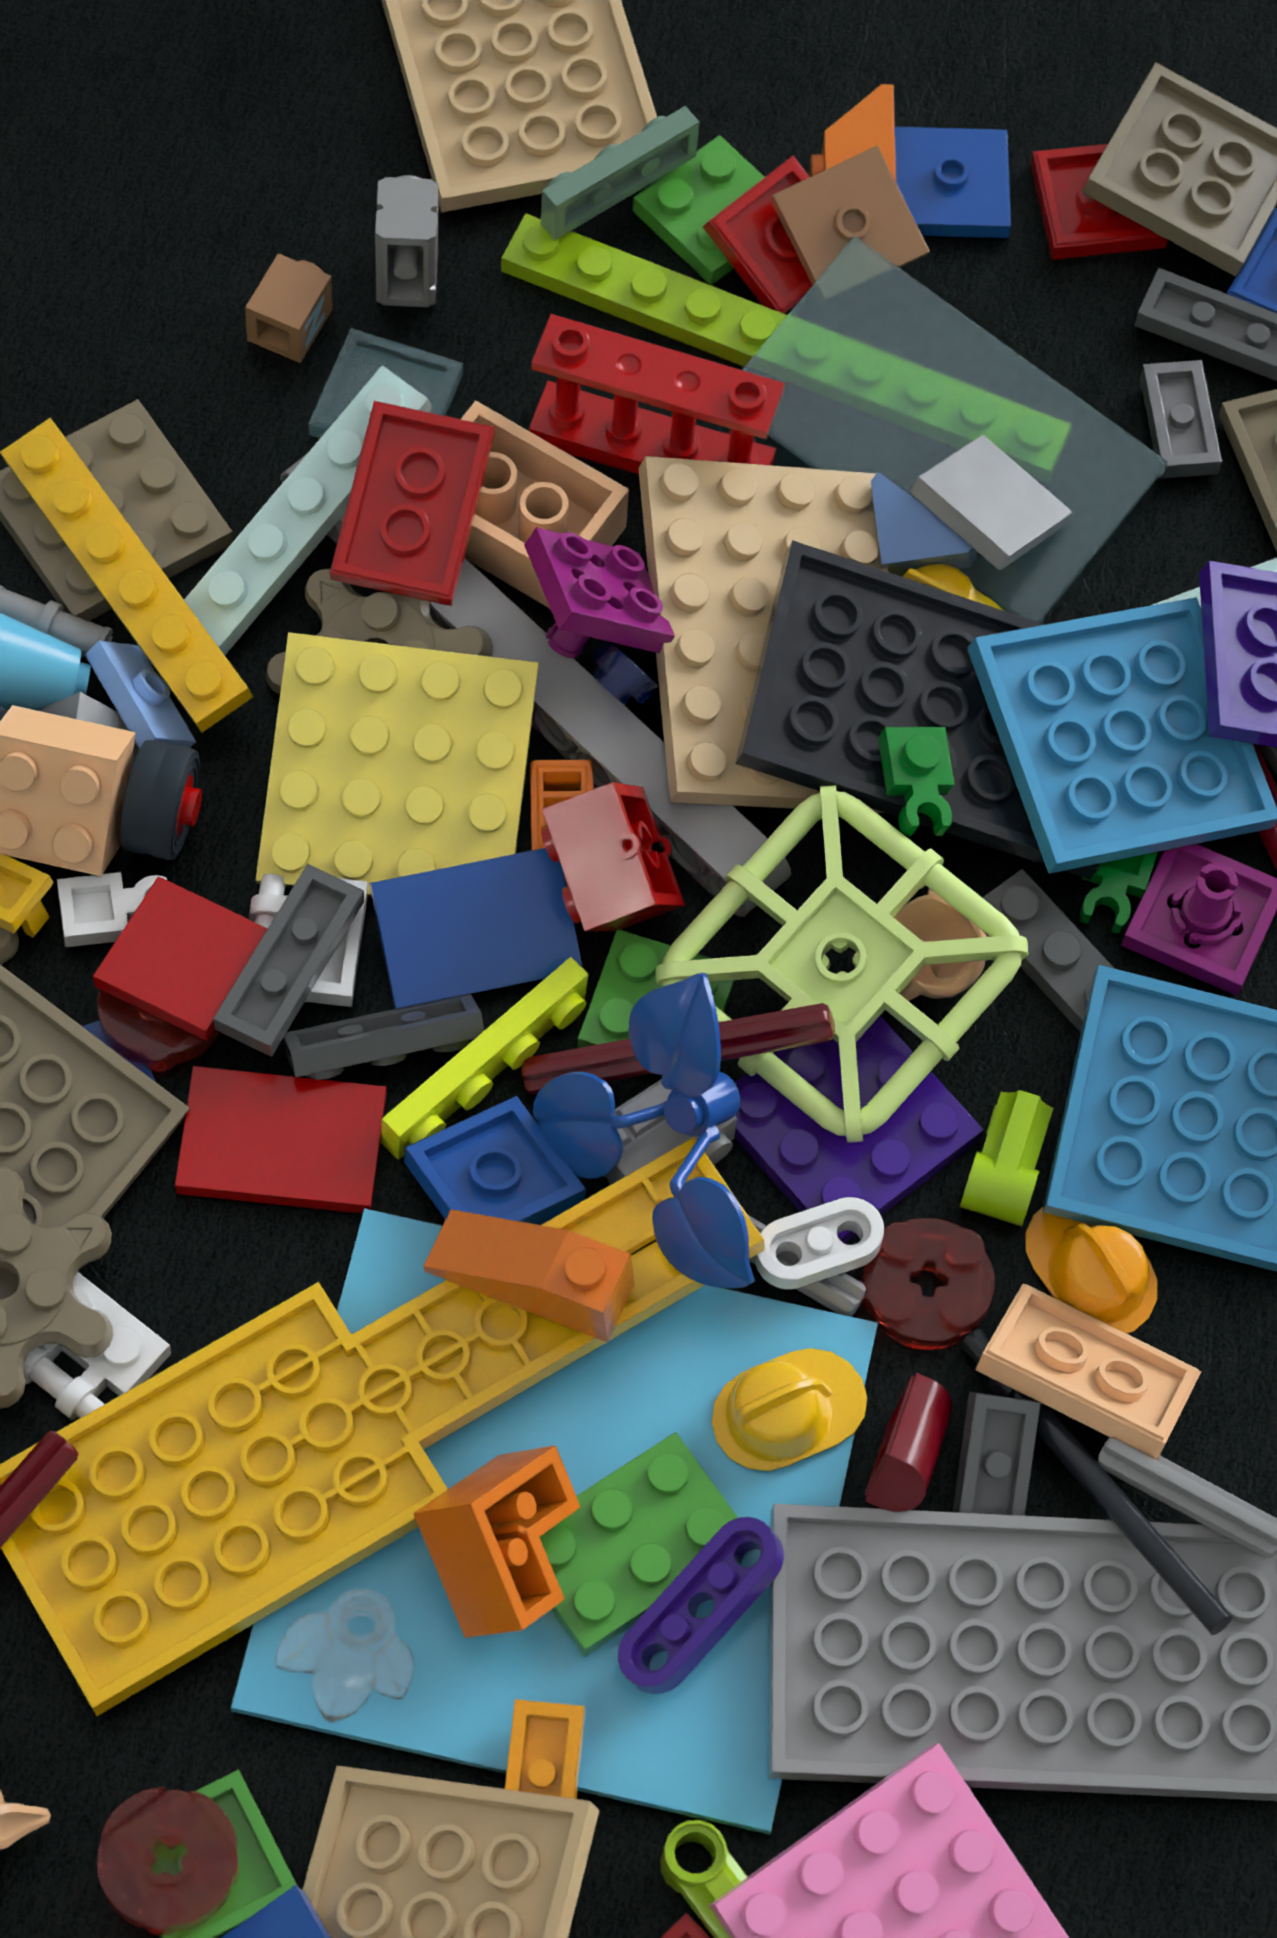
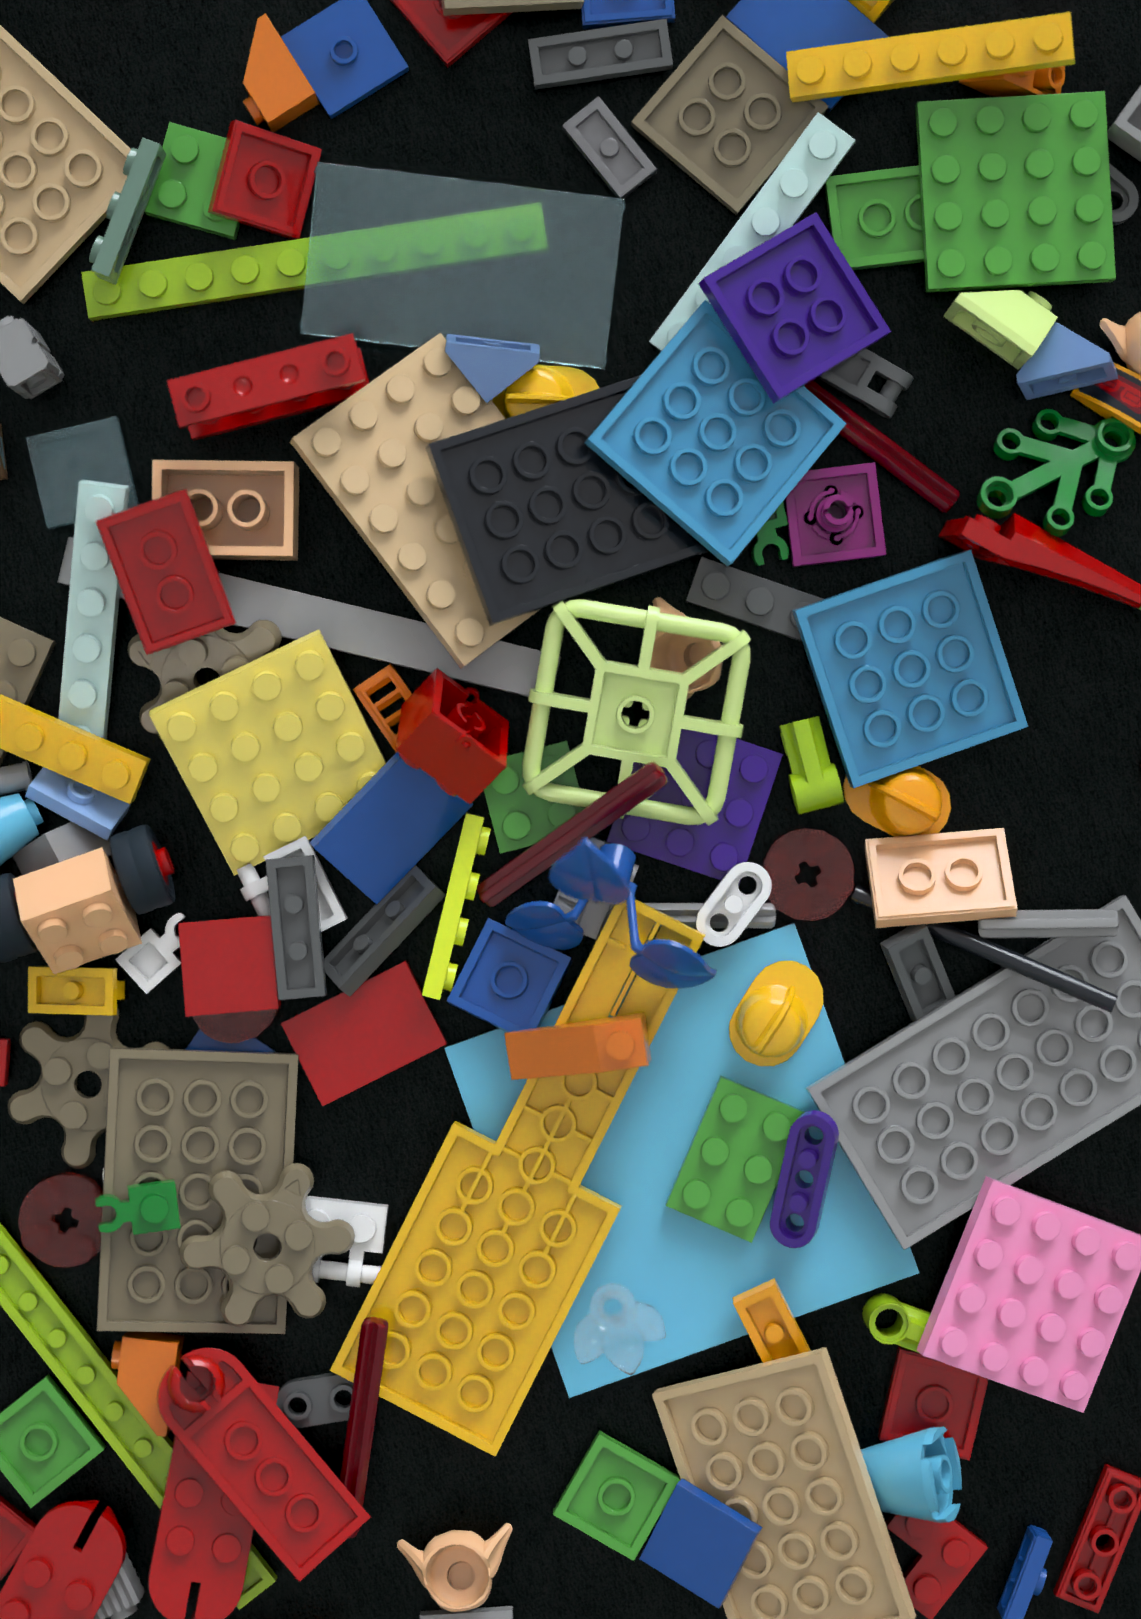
camera: 25 degrees left, 25 degrees up
clear red plate [97,1787,239,1936] -> none
orange brick [413,1445,581,1638] -> none
magenta plate [524,527,675,658] -> none
clear blue plate [591,640,659,705] -> none
medium nougat plate [770,145,930,305] -> none
dark red brick [864,1373,953,1512] -> none
green plate [878,727,955,836] -> none
light grey tile [909,435,1073,571] -> none

